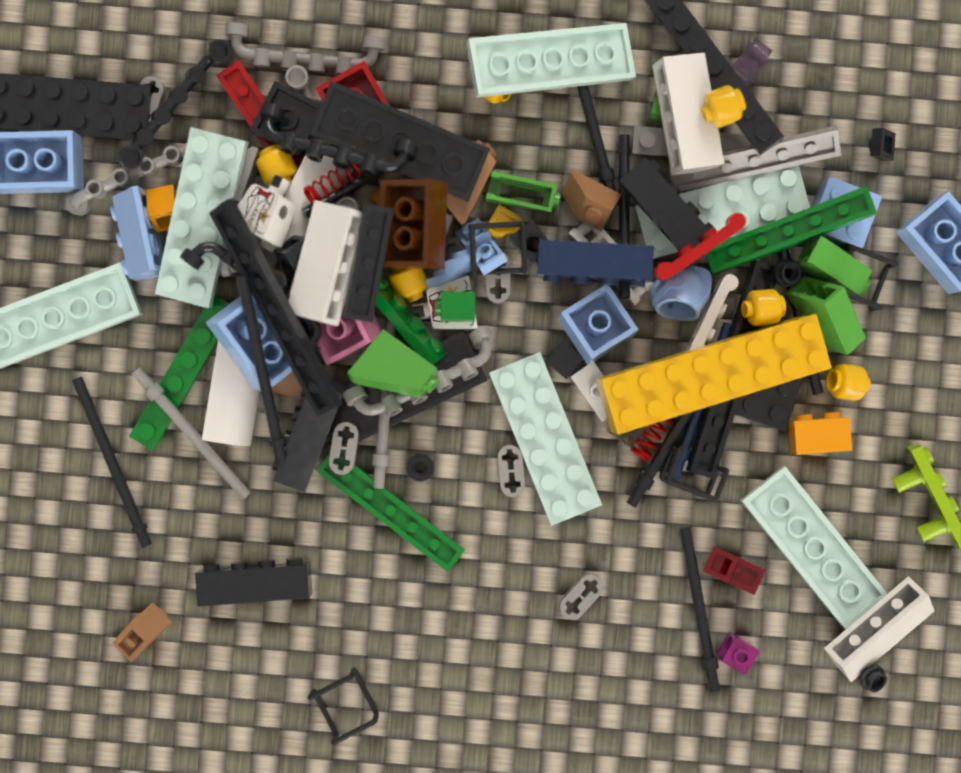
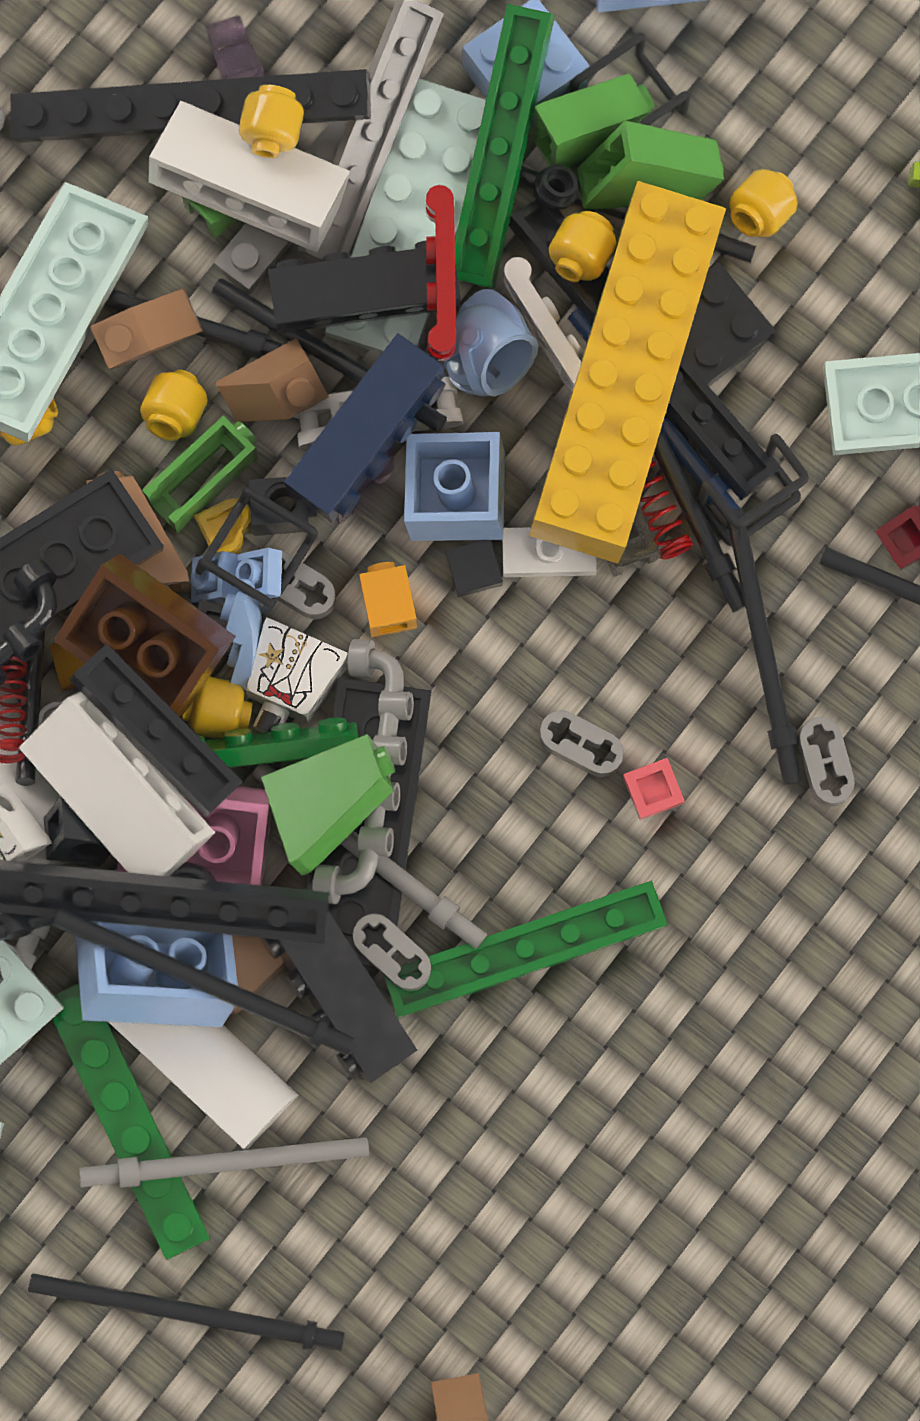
camera: 60 degrees left, 10 degrees down
black brick [195,557,313,607] -> none
black piece [308,668,379,745] -> none
black plate [406,454,434,482] -> none
green brick [435,292,475,322] -> none
light aqua plate [489,352,602,526] -> none
light orange brick [788,412,852,455] -> none
none -> medium nougat slope [90,289,203,369]
none -> yellow head [140,370,208,441]
none -> light orange brick [359,562,417,638]
none -> coral plate [623,758,685,820]
none -> black bar [726,508,802,785]

